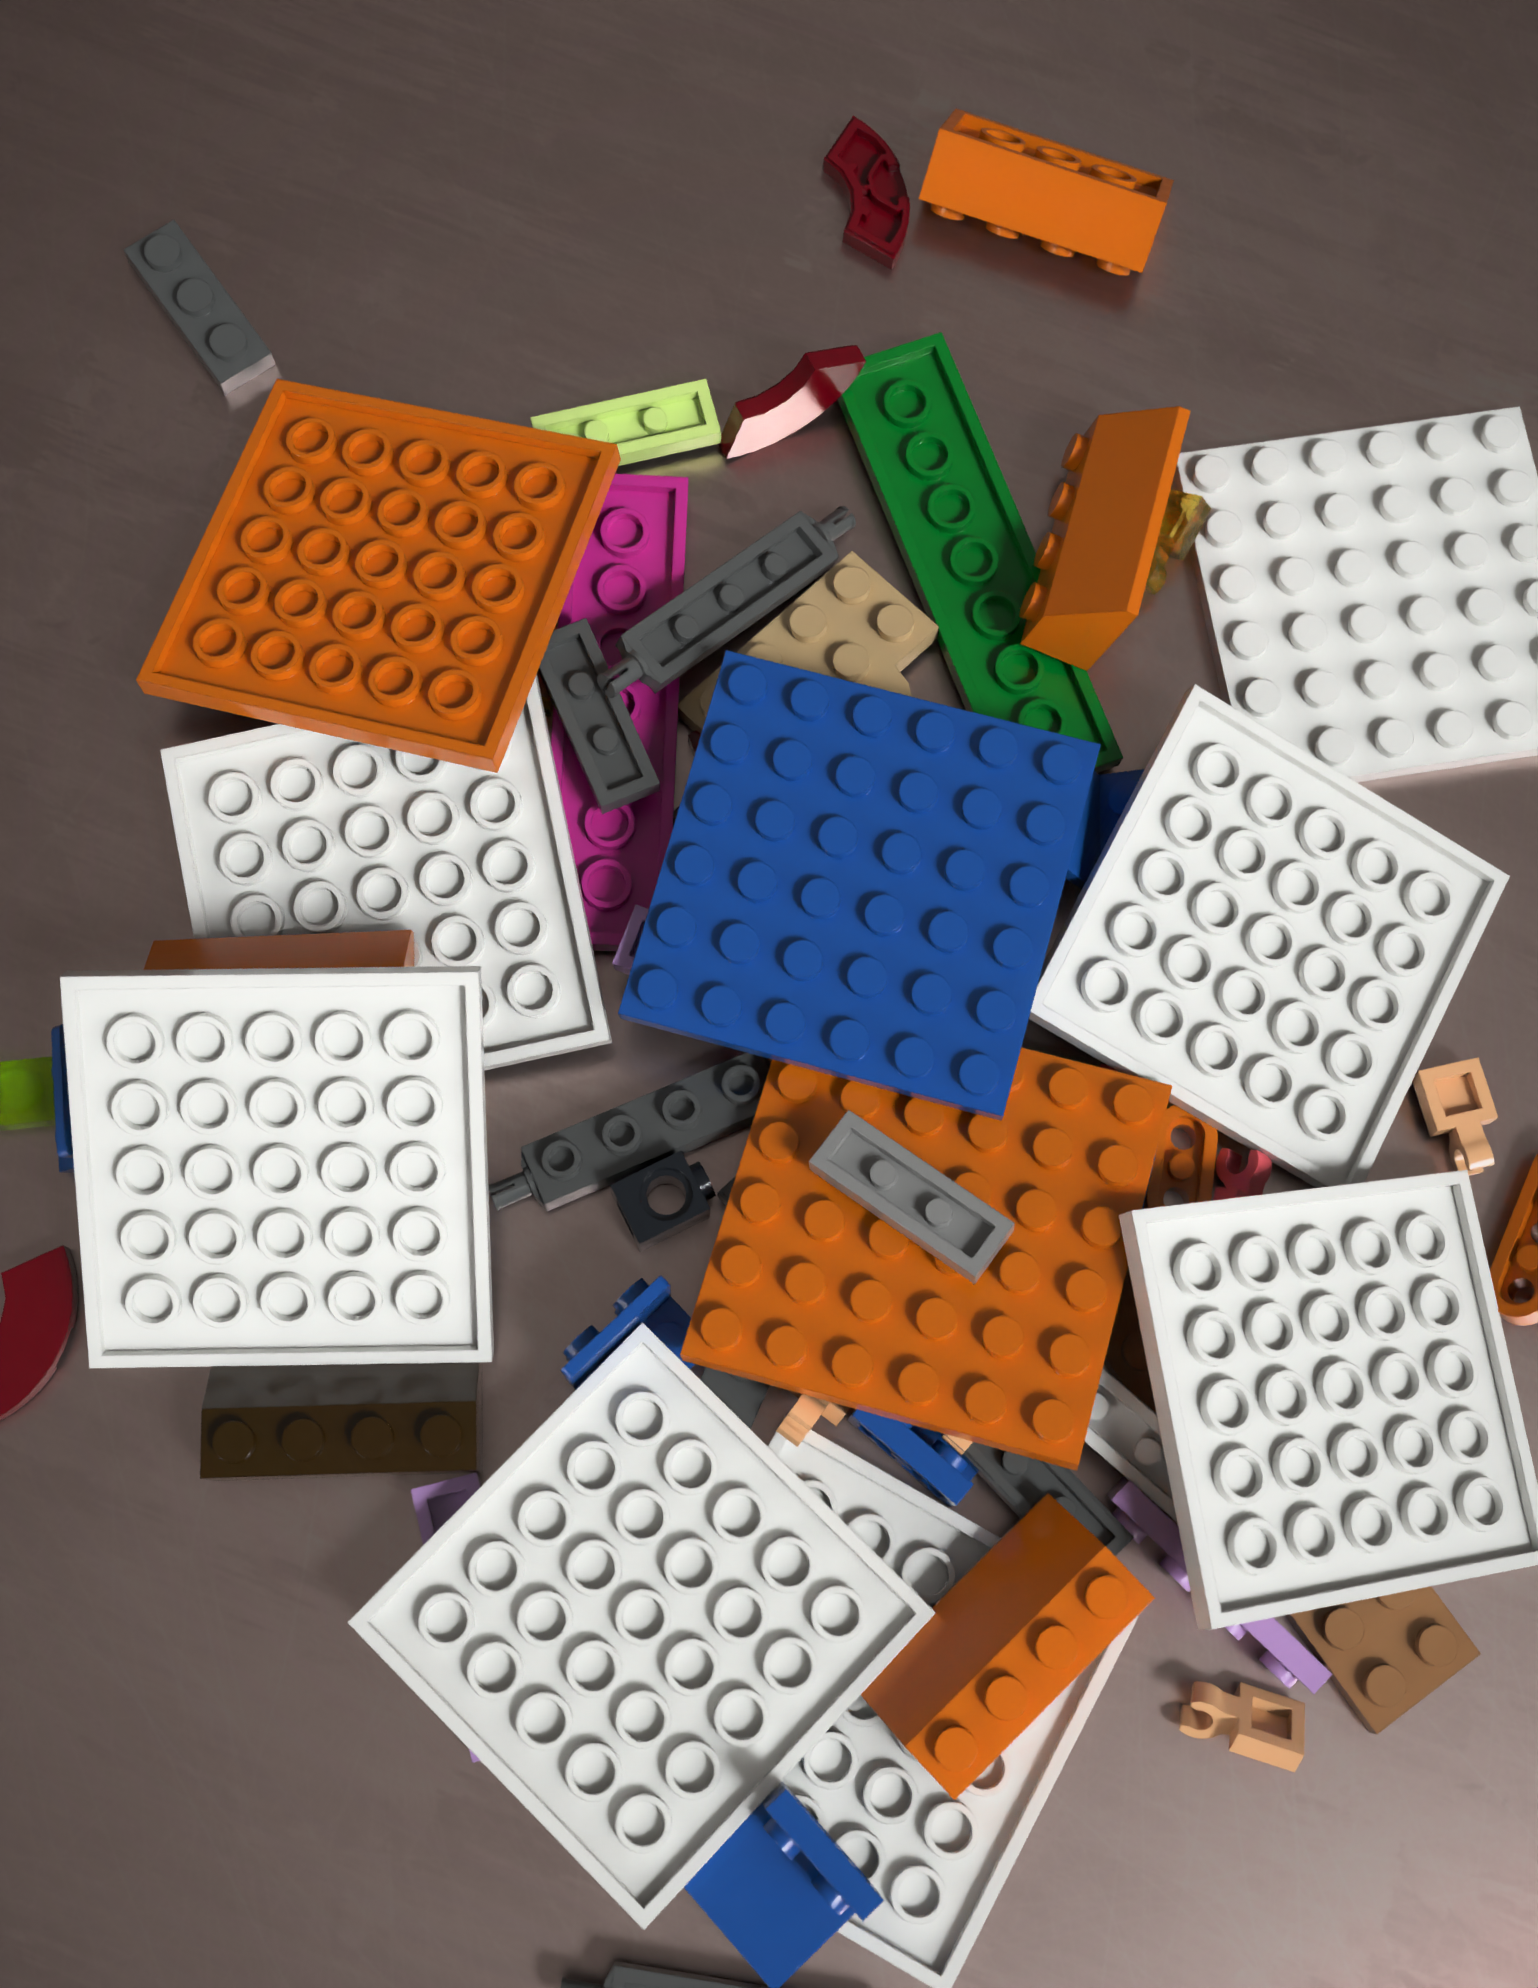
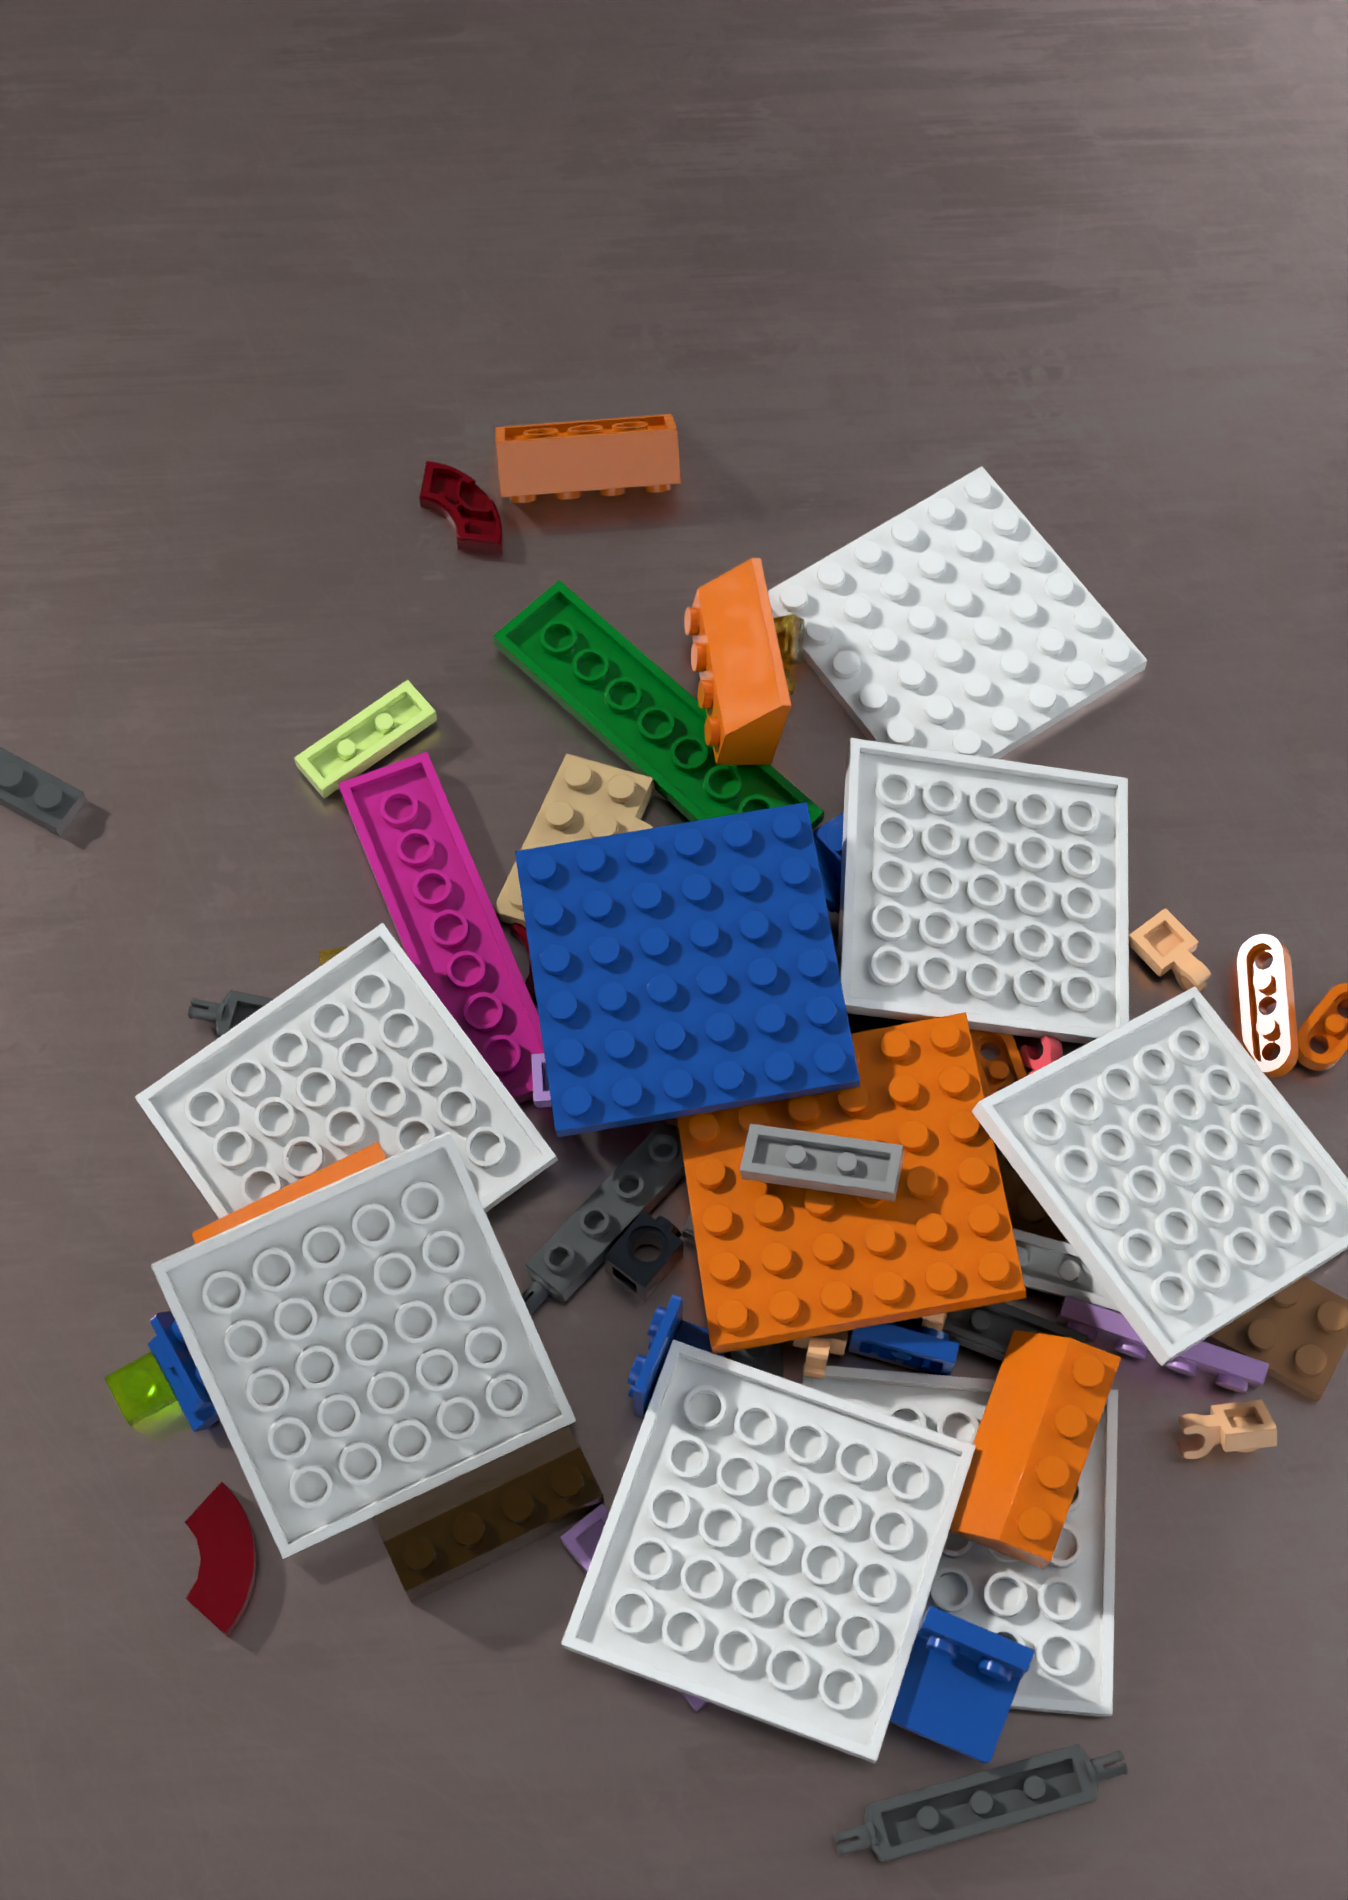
camera: 15 degrees left, 10 degrees down
orange plate [136,379,621,773] -> none
dark grey plate [538,618,660,814] -> none
dark grey plate [597,506,856,698] -> none
dark red tile [718,345,866,459] -> none

